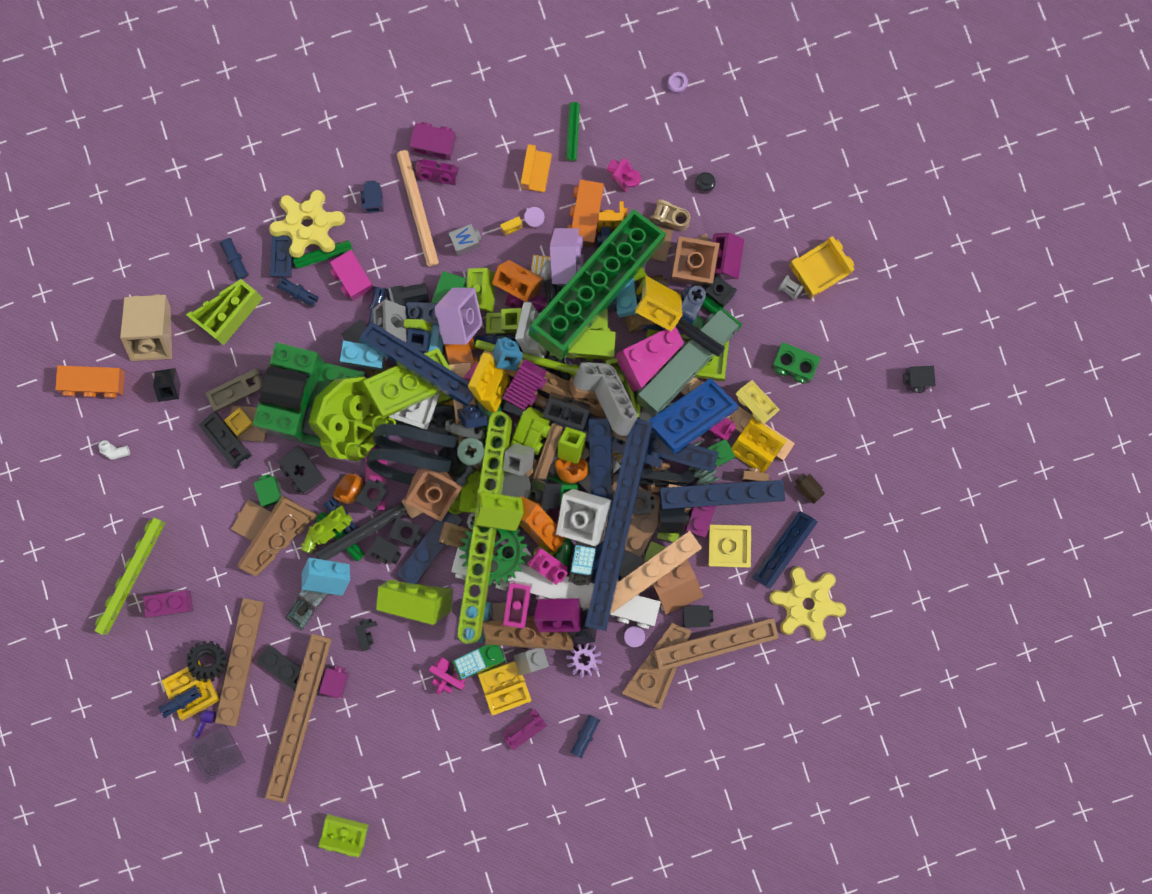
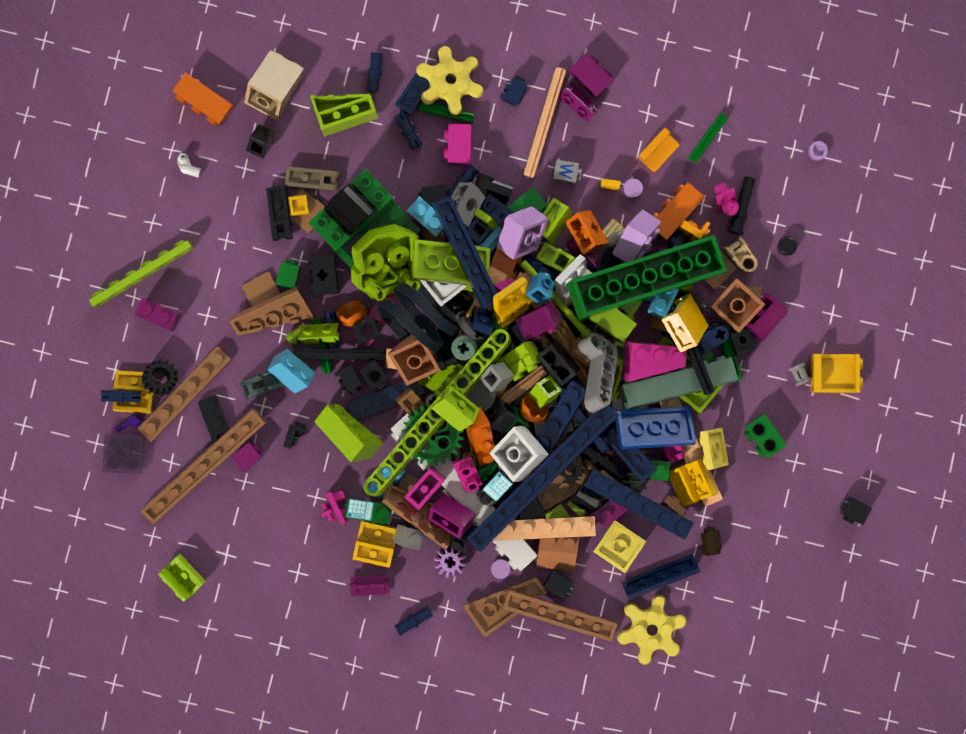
camera: 40 degrees right, 5 degrees up
none -> black pin [727,176,756,235]

